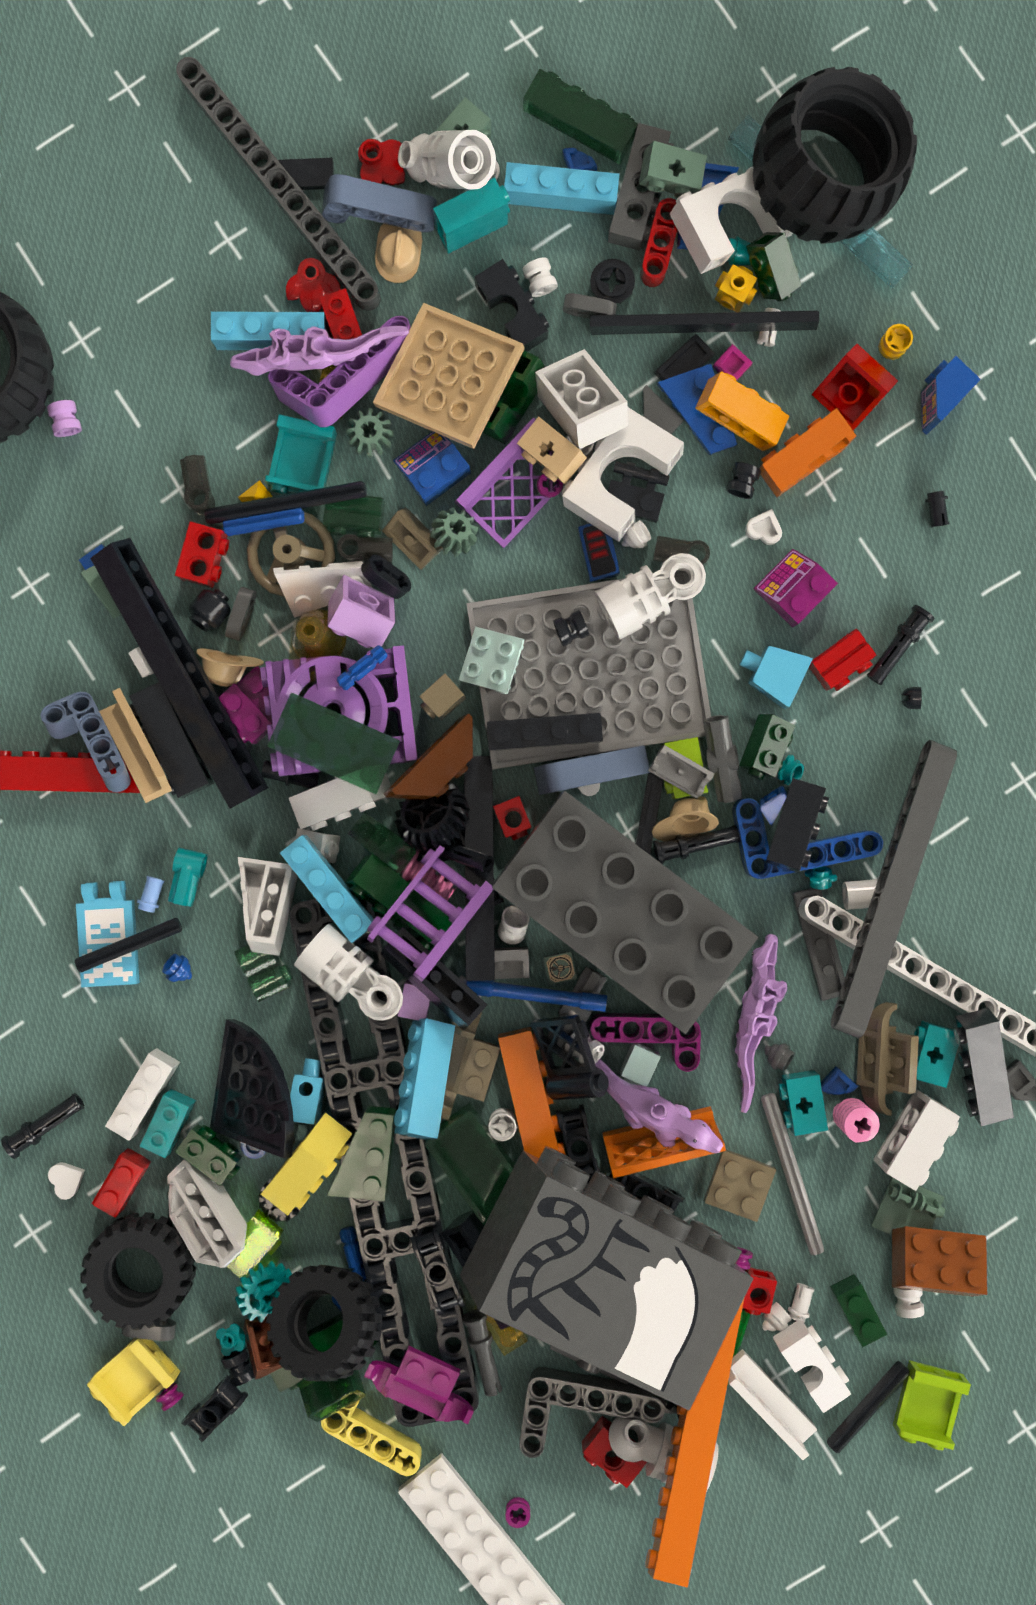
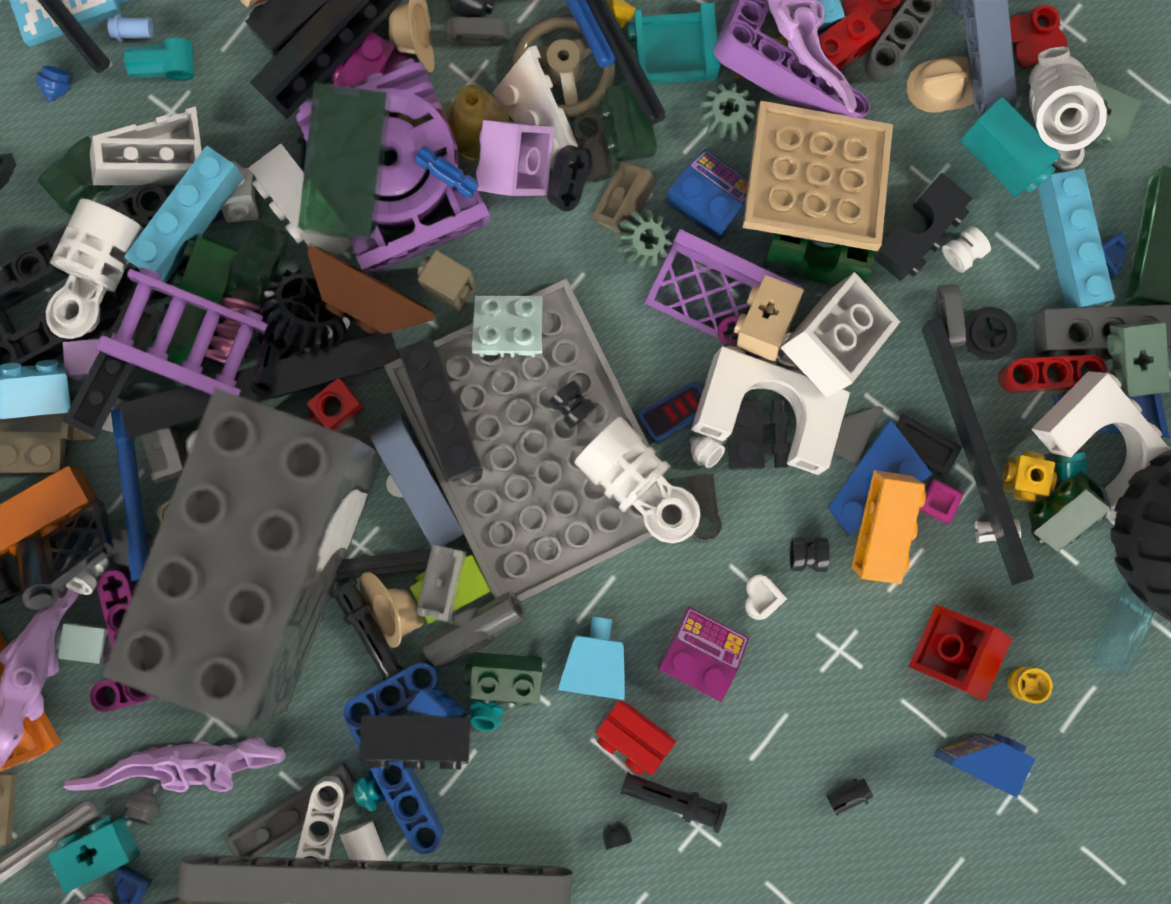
camera: 70 degrees right, 5 degrees down
orange wedge [759,408,857,497] -> none

